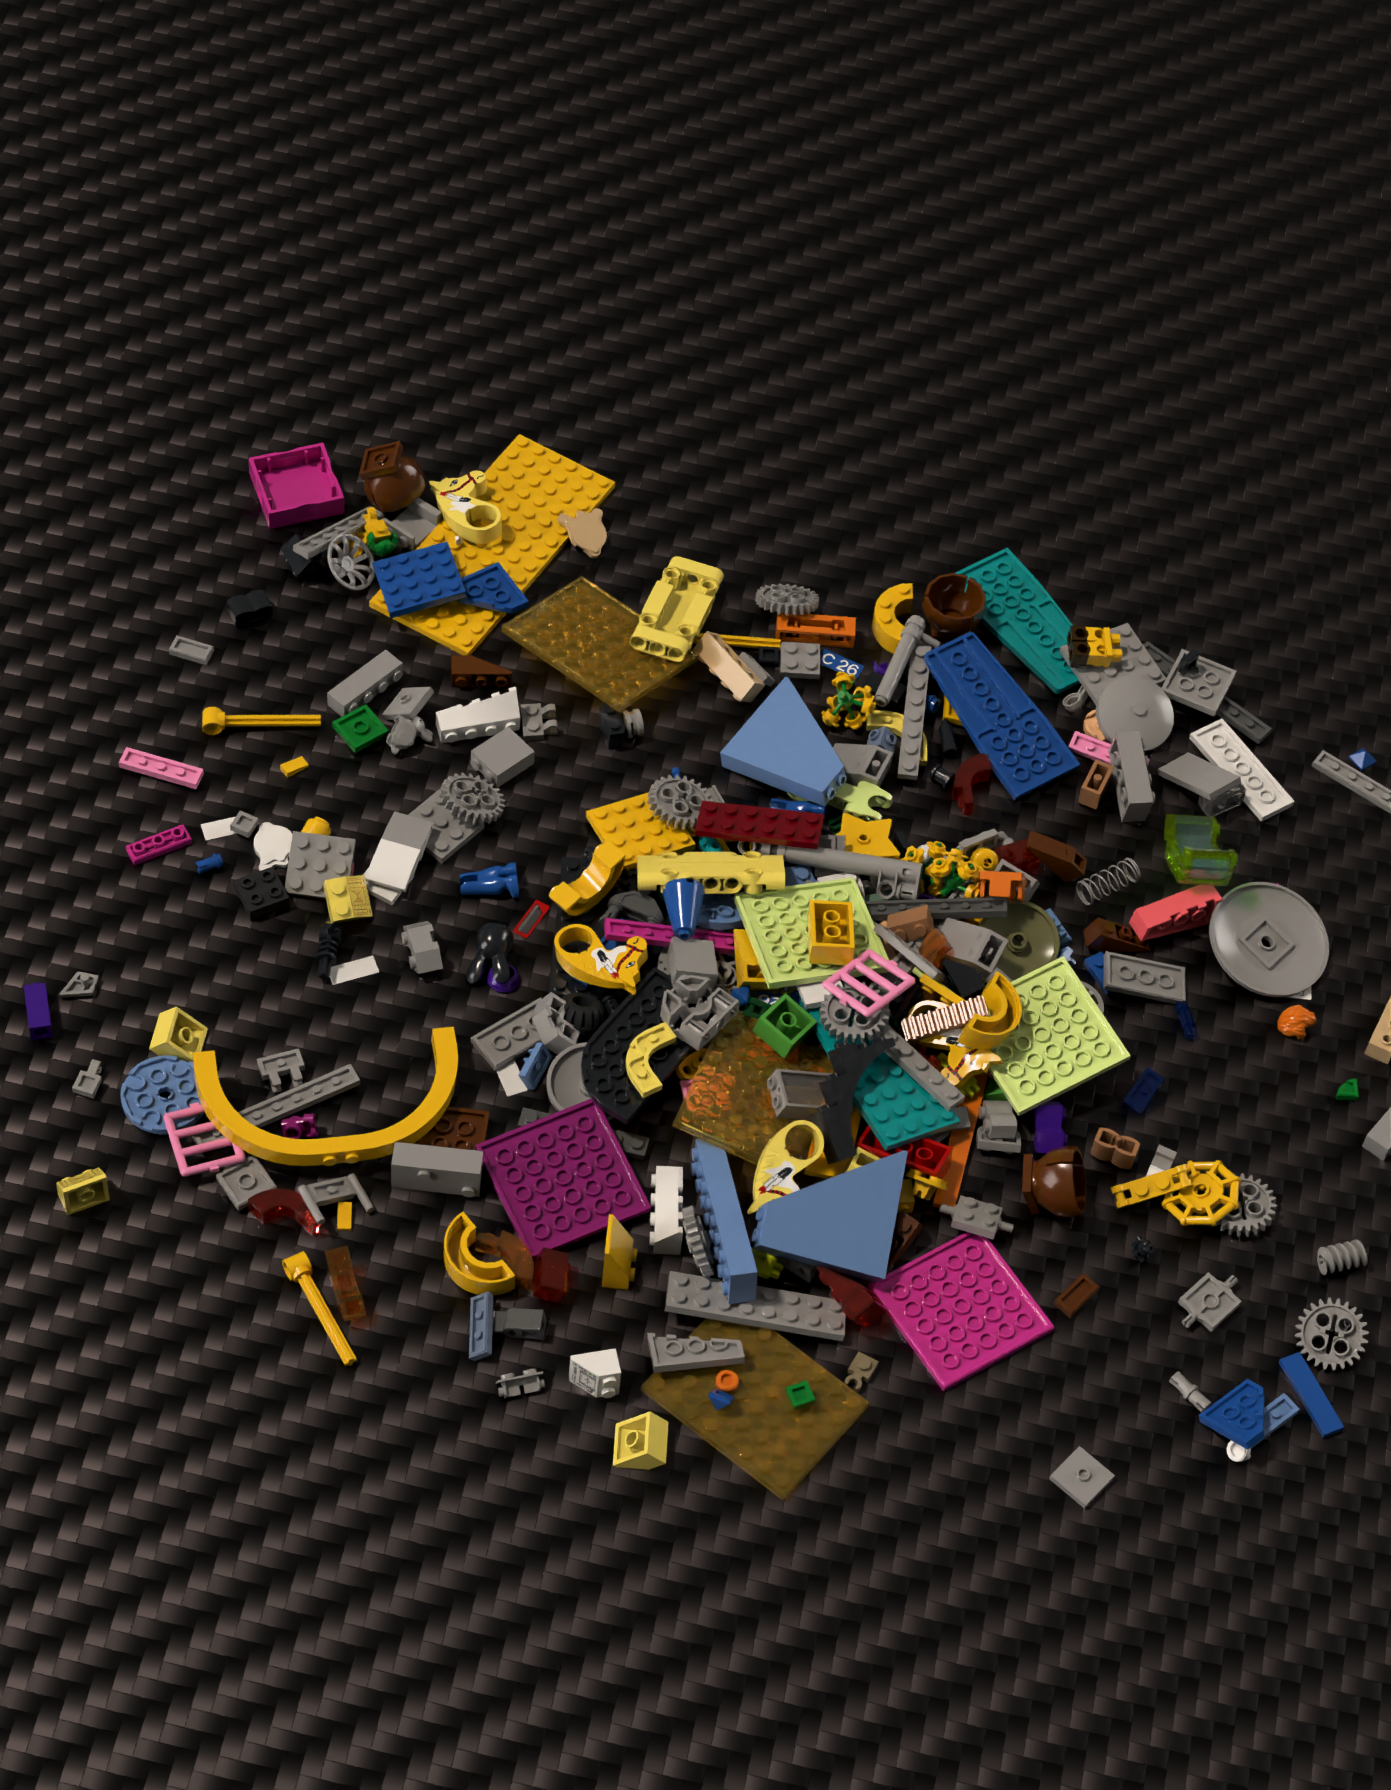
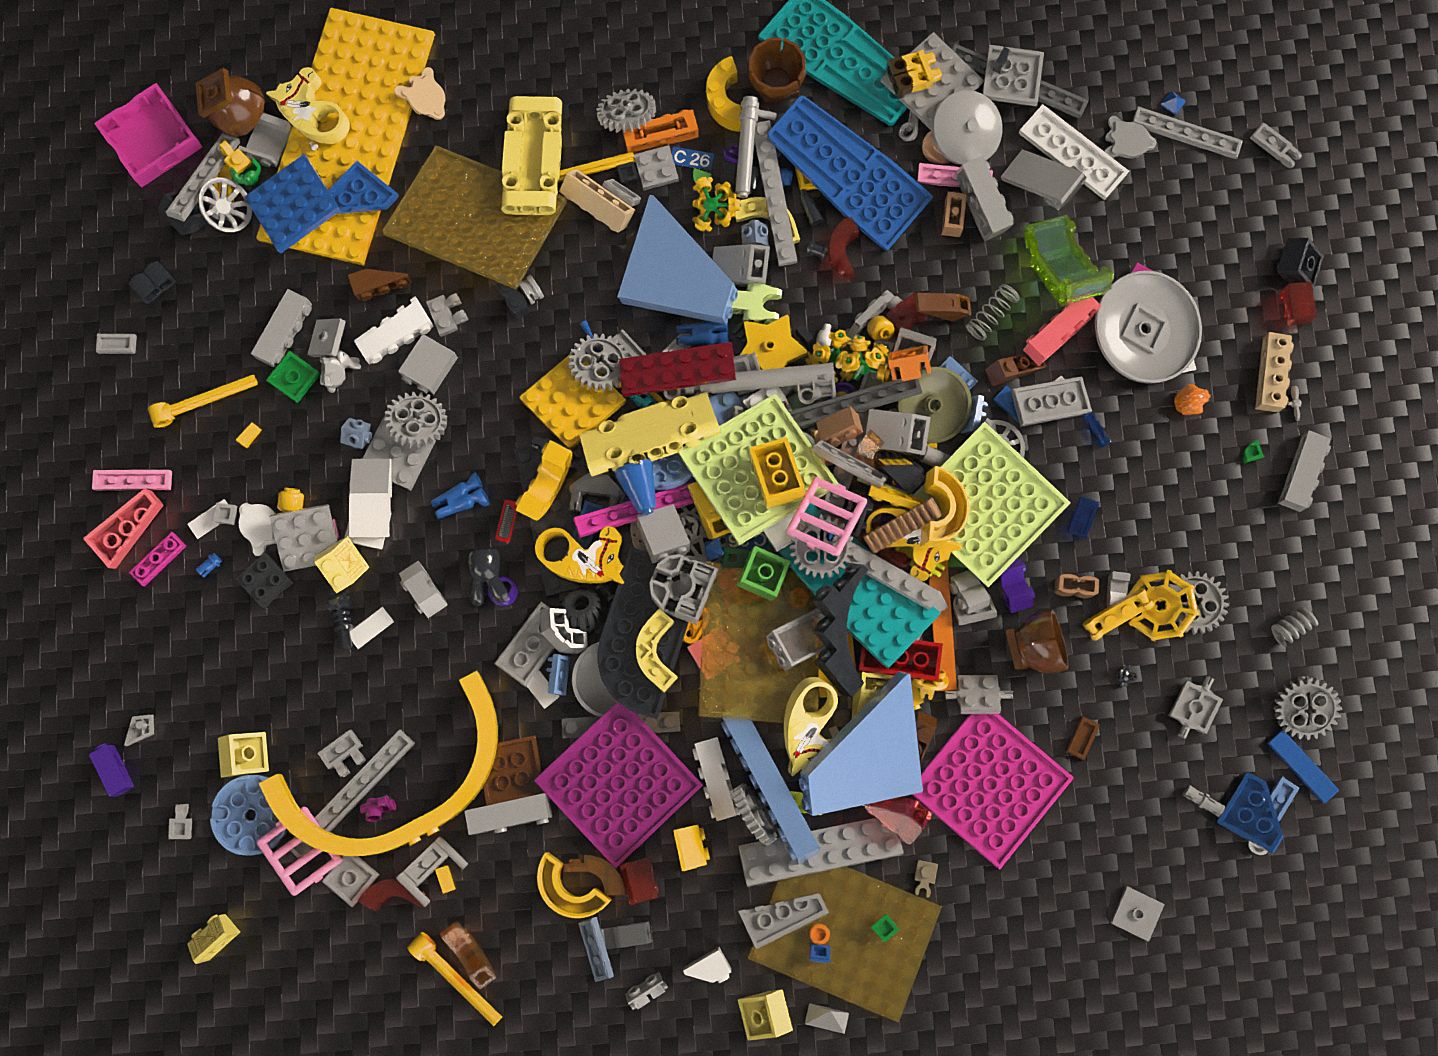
camera: 10 degrees left, 25 degrees up
none -> coral wedge [83,488,163,569]
none -> sand blue brick [341,418,372,449]
none -> light grey slope [805,1003,849,1034]
none -> light grey tile [1104,116,1156,159]

